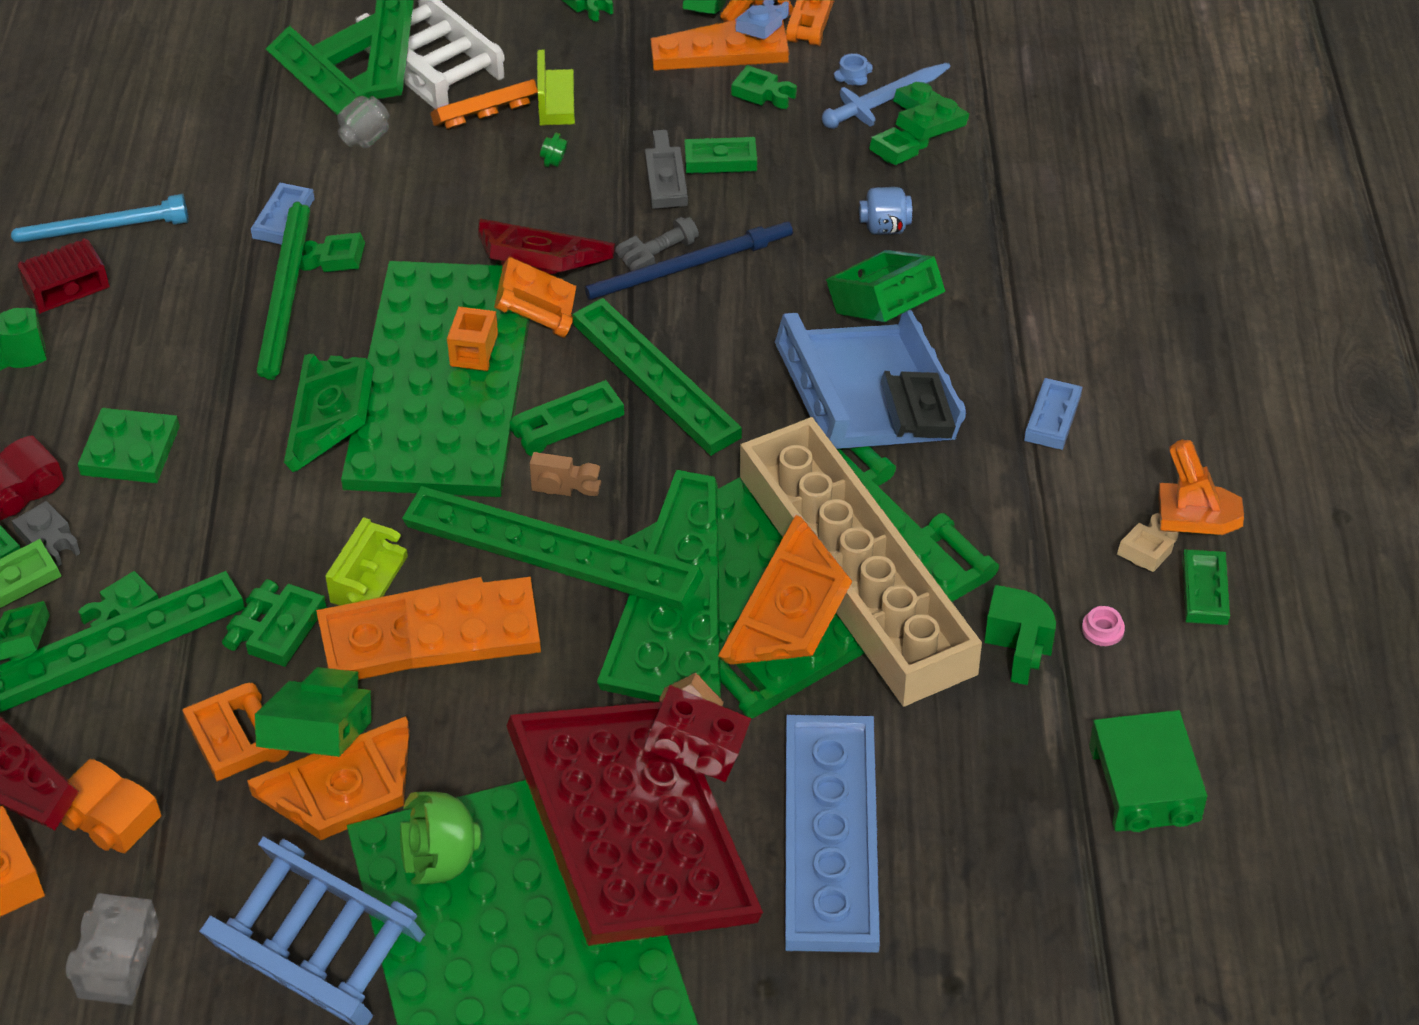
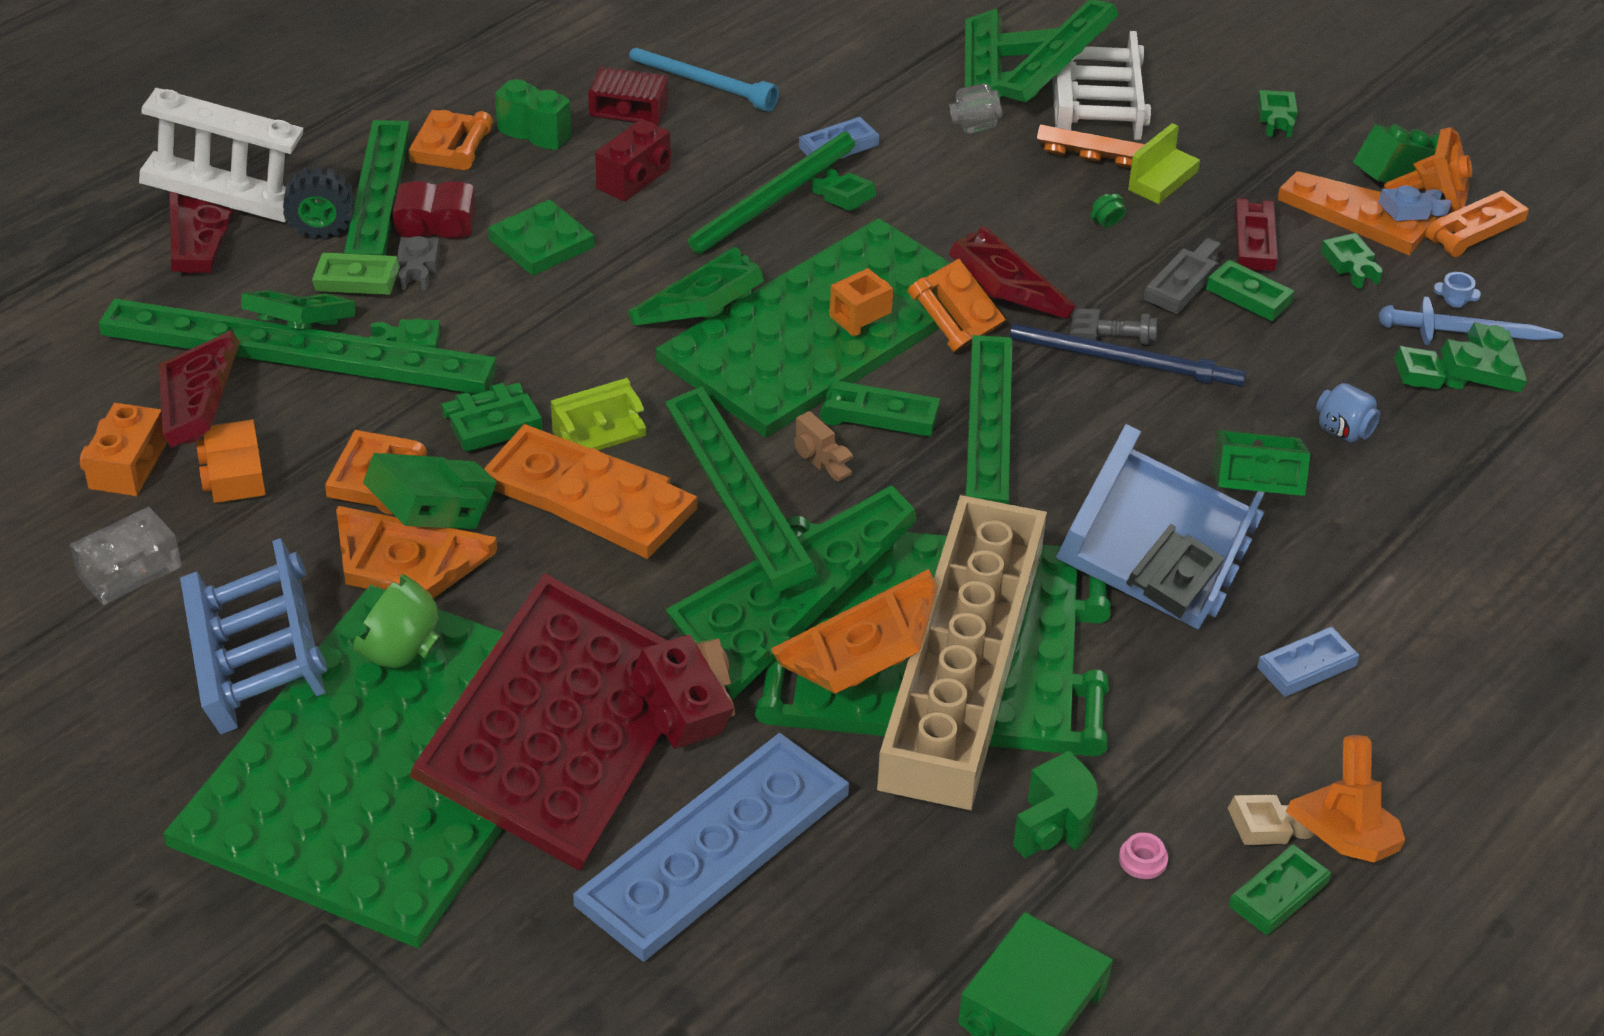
camera: 40 degrees right, 5 degrees down
none -> dark red brick [595,119,672,202]
none -> dark red plate [1234,198,1277,271]

